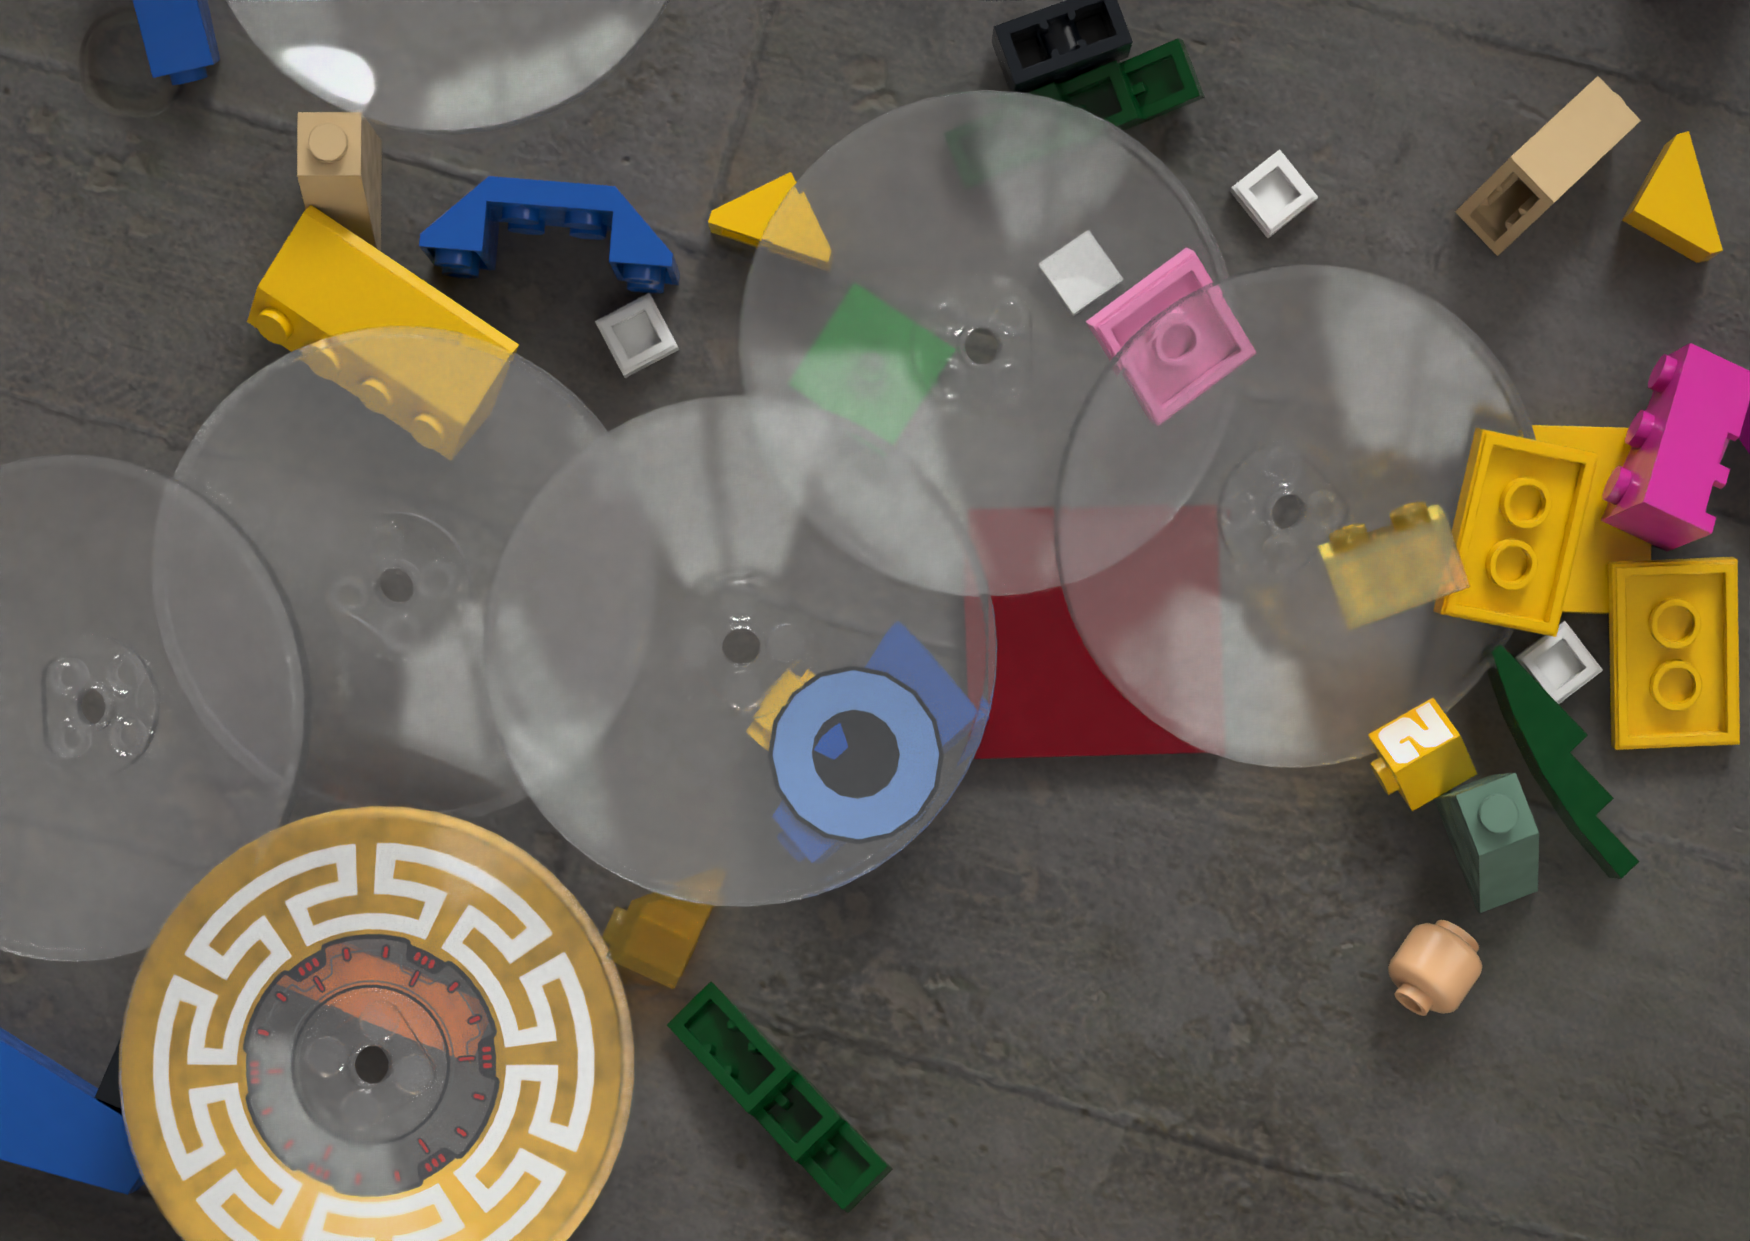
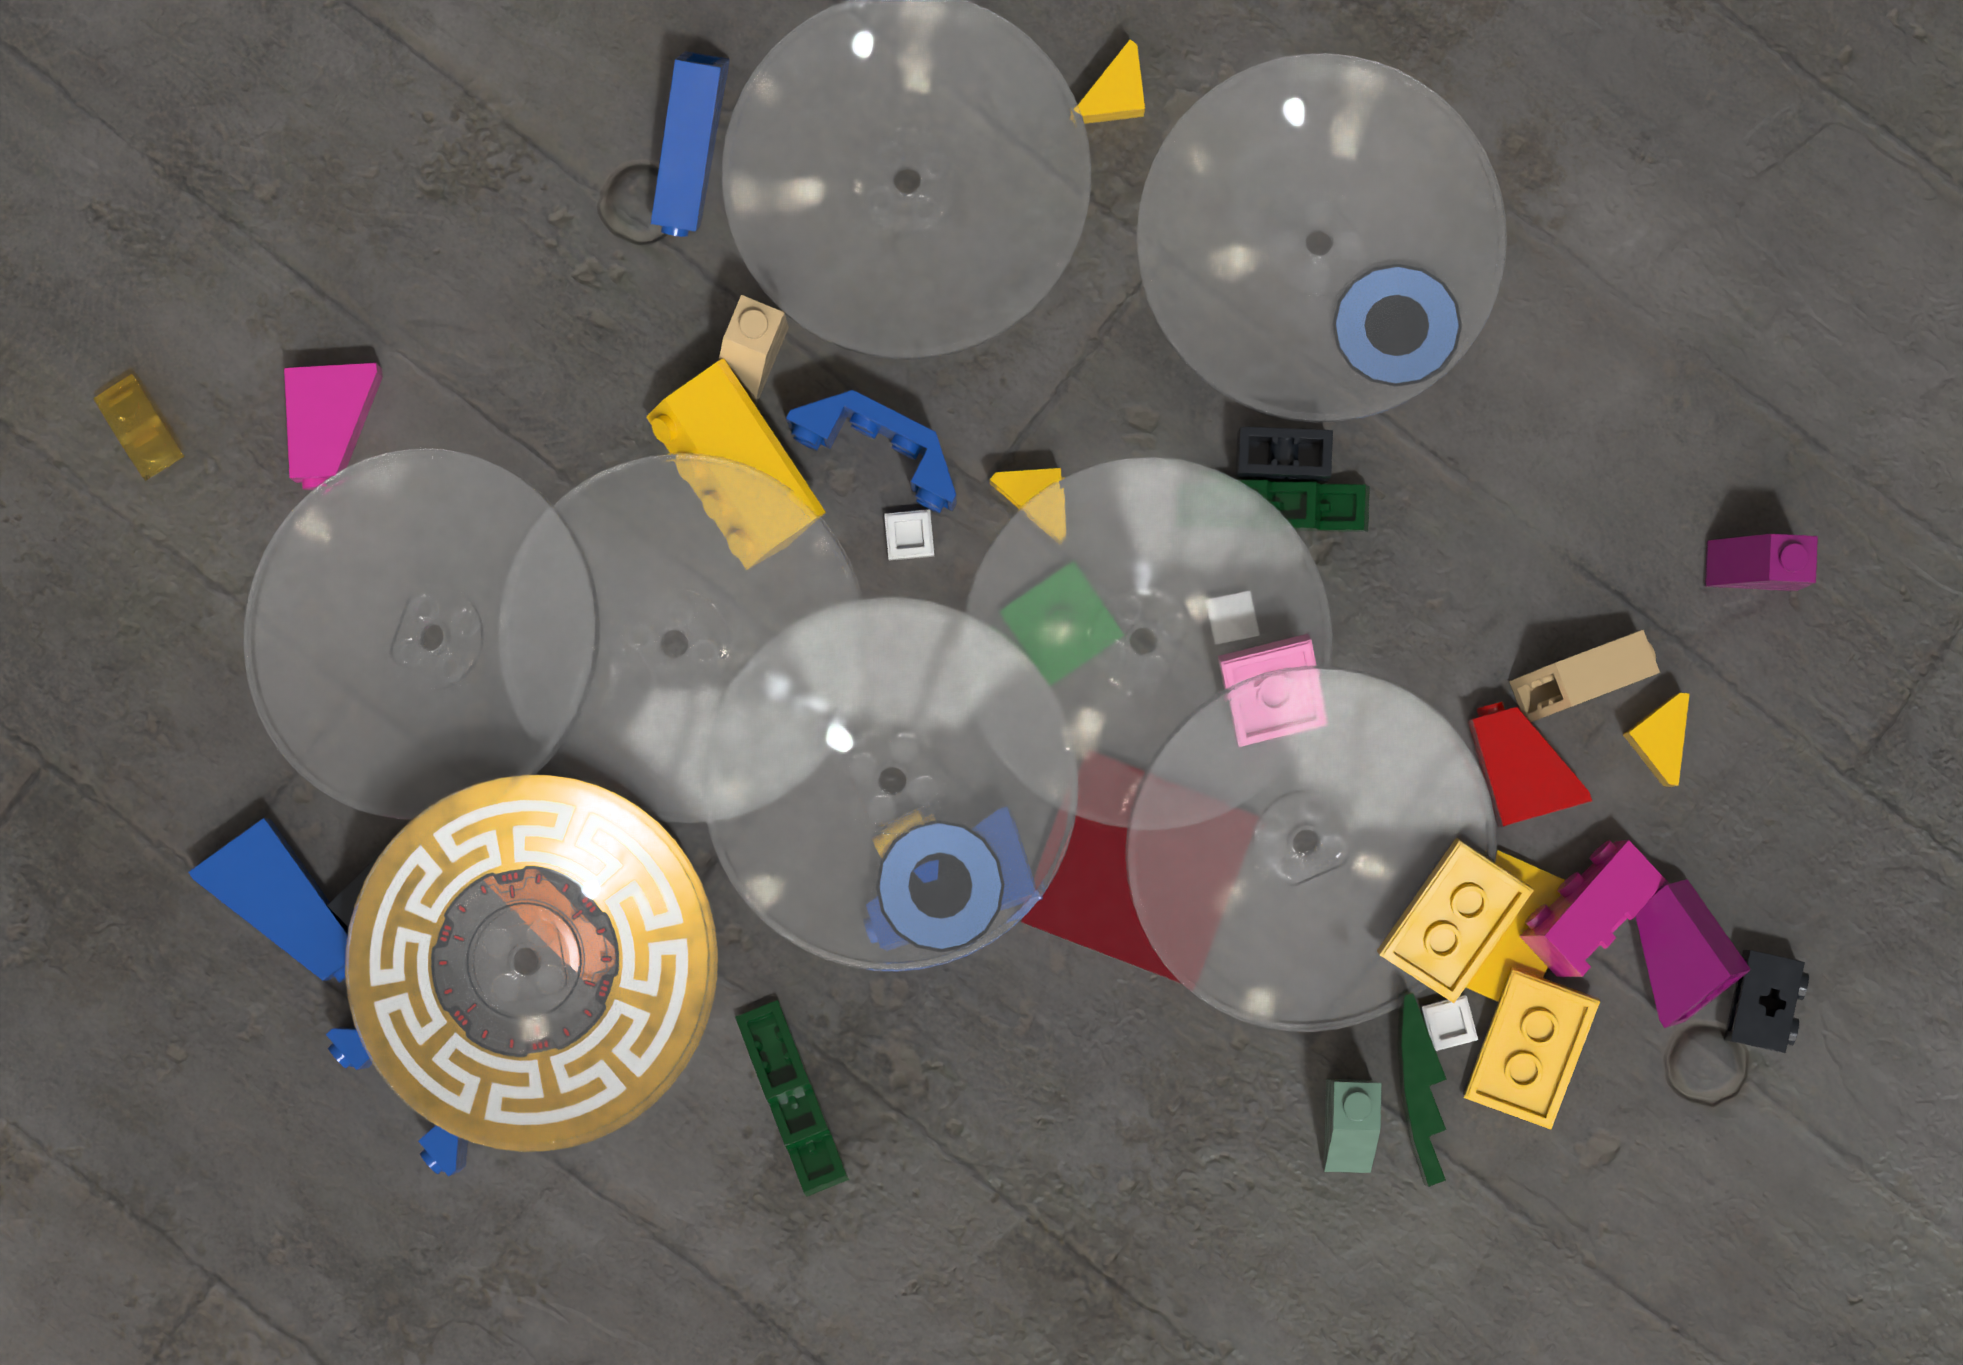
camera: 20 degrees right, 0 degrees up
clear yellow slope [601,869,729,990] -> none
white tile [1230,149,1318,238] -> none
clear yellow brick [1317,501,1470,630] -> none
yellow brick [1368,698,1477,811] -> none
light nougat head [1388,920,1483,1016] -> none
none -> red slope [1468,701,1592,827]

